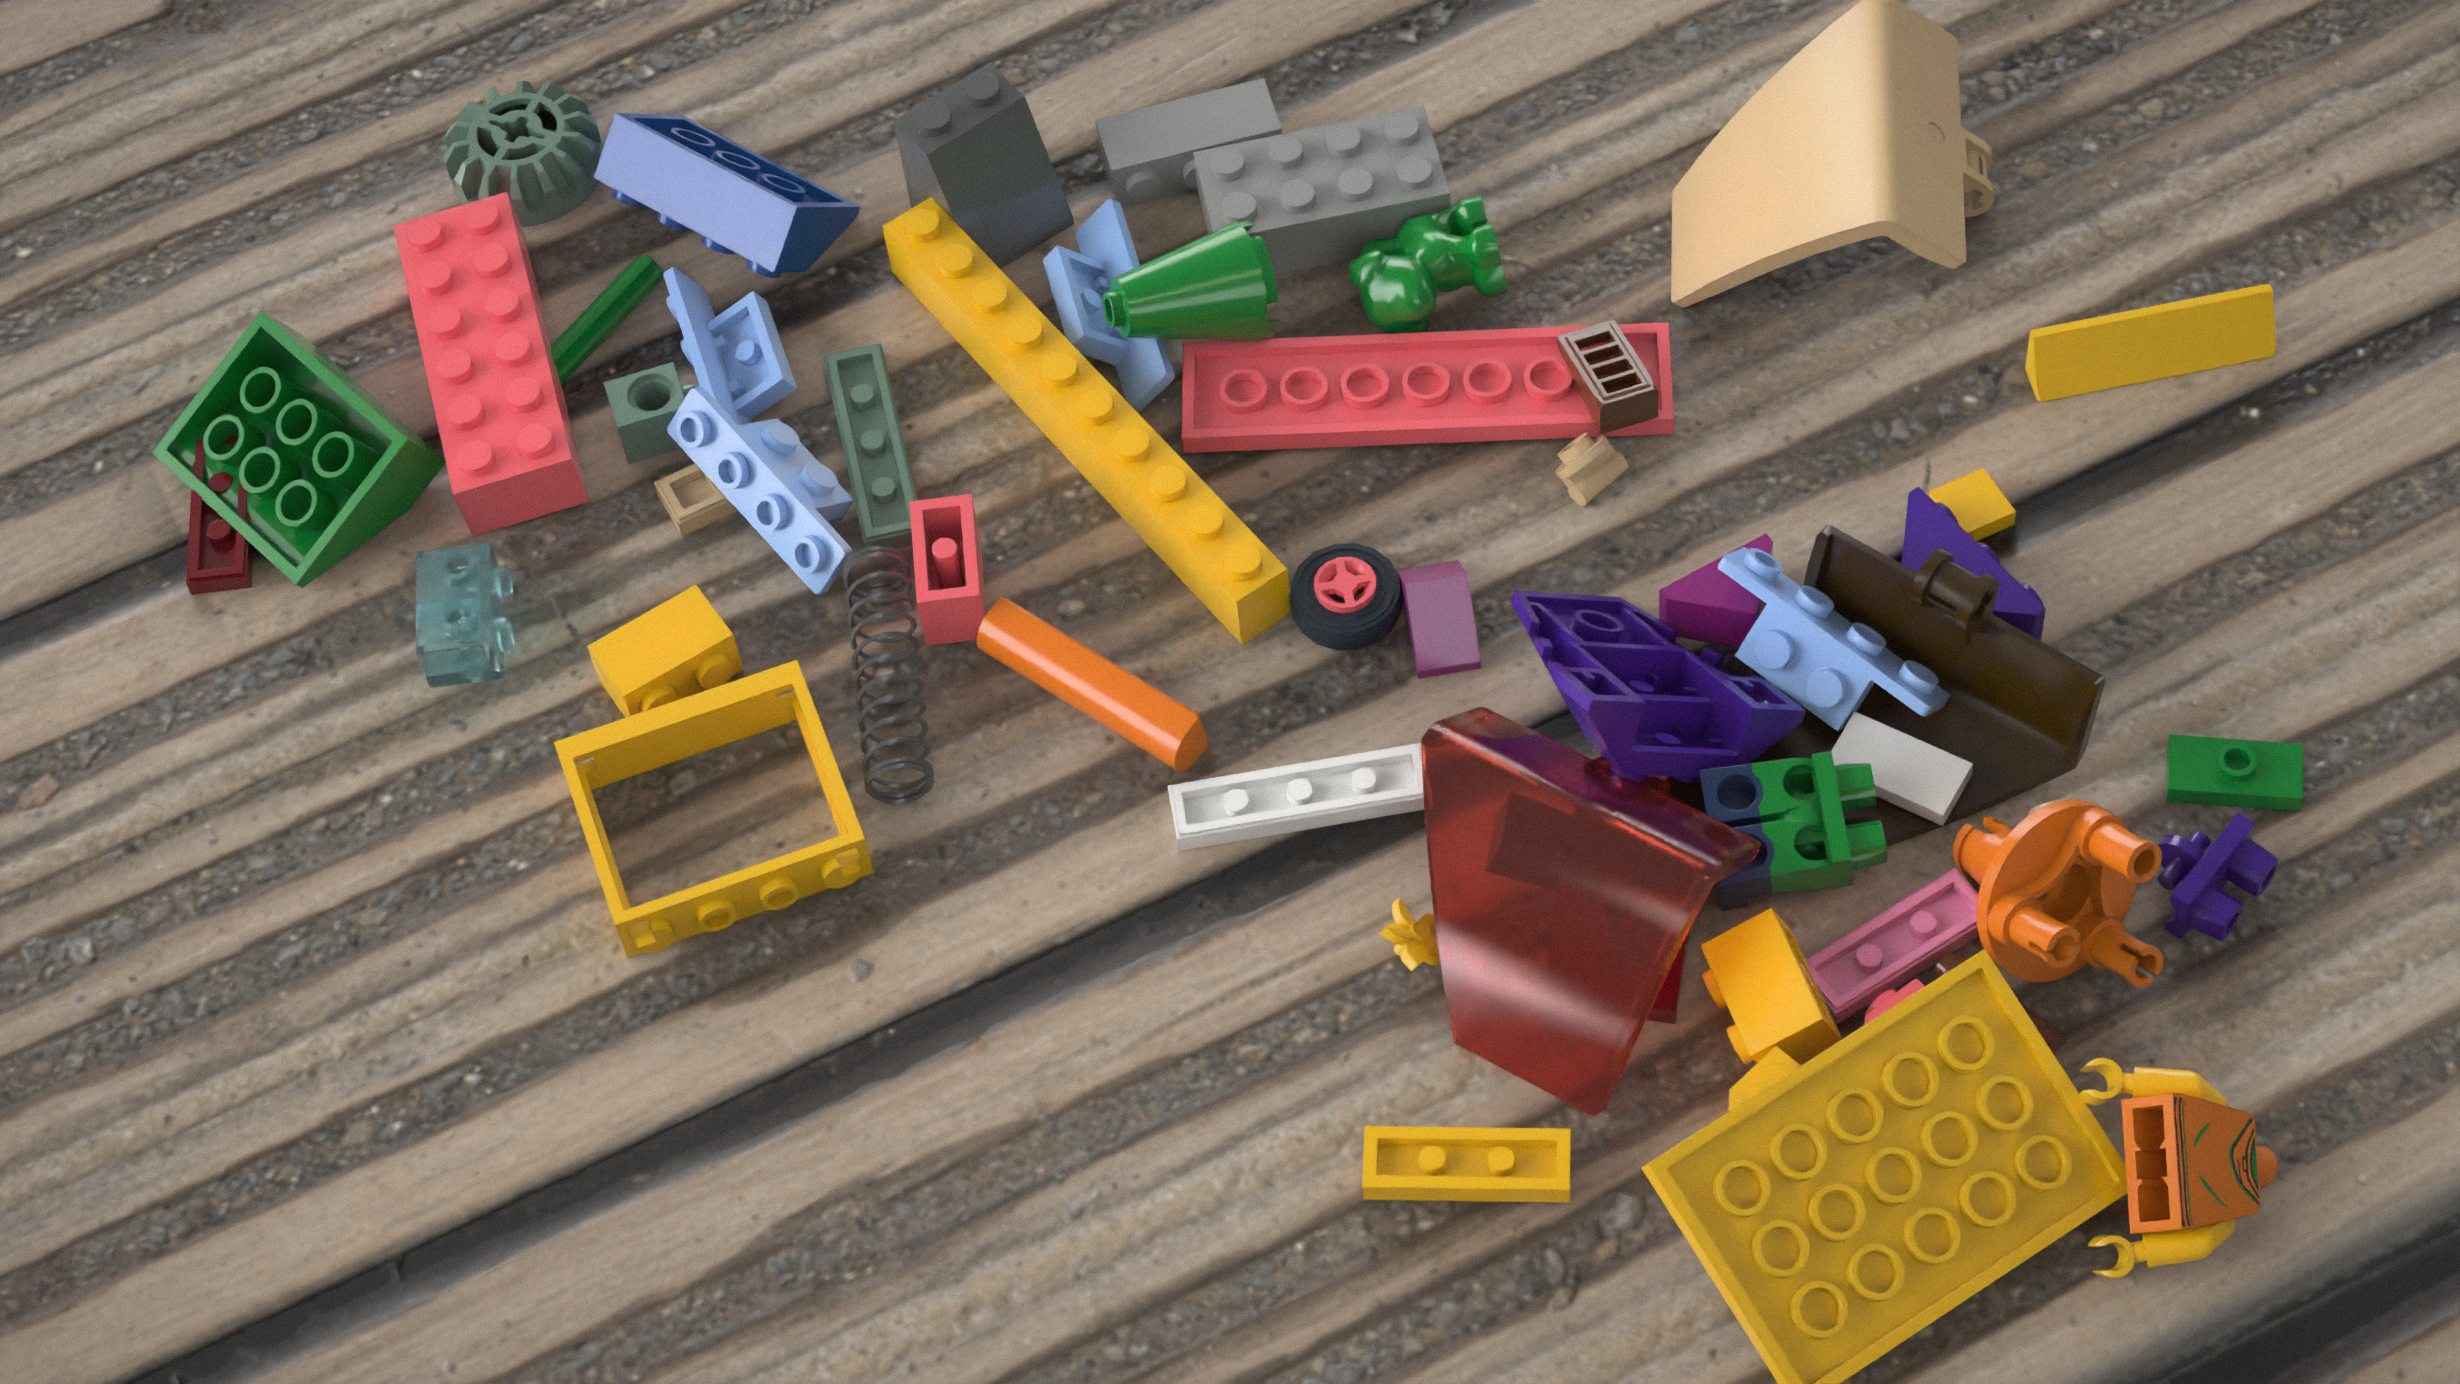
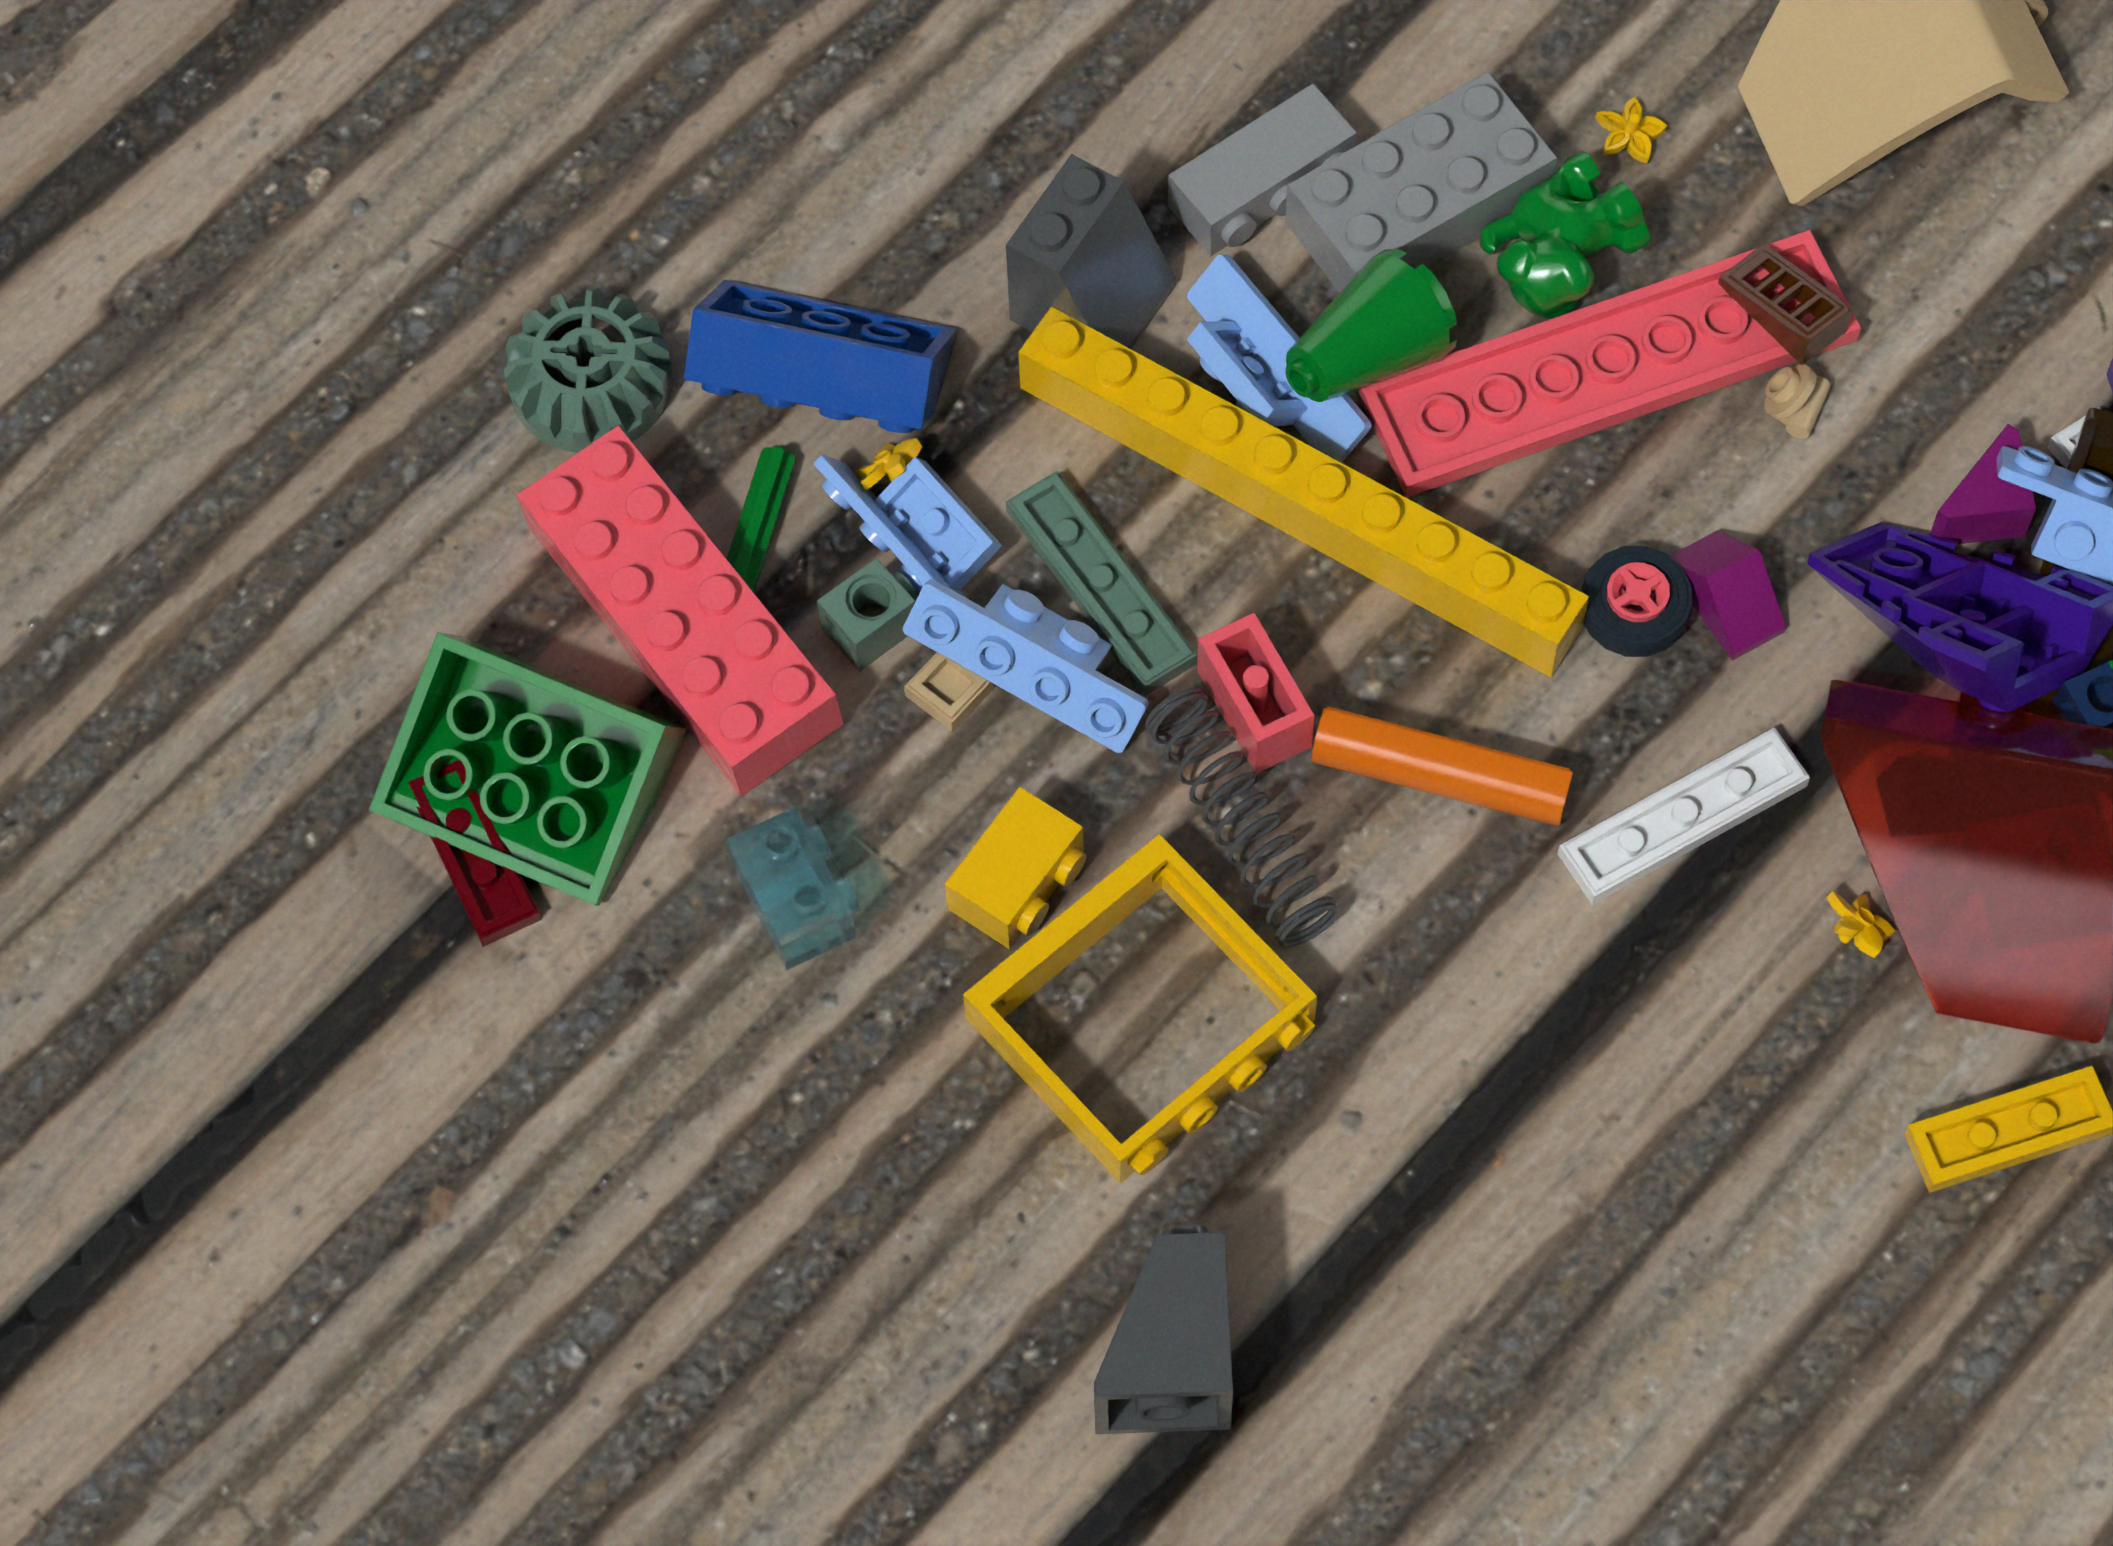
camera: 25 degrees left, 10 degrees up
none -> yellow plant [854,438,922,491]
none -> dark grey slope [1094,1225,1233,1435]
none -> yellow plant [1595,97,1667,164]

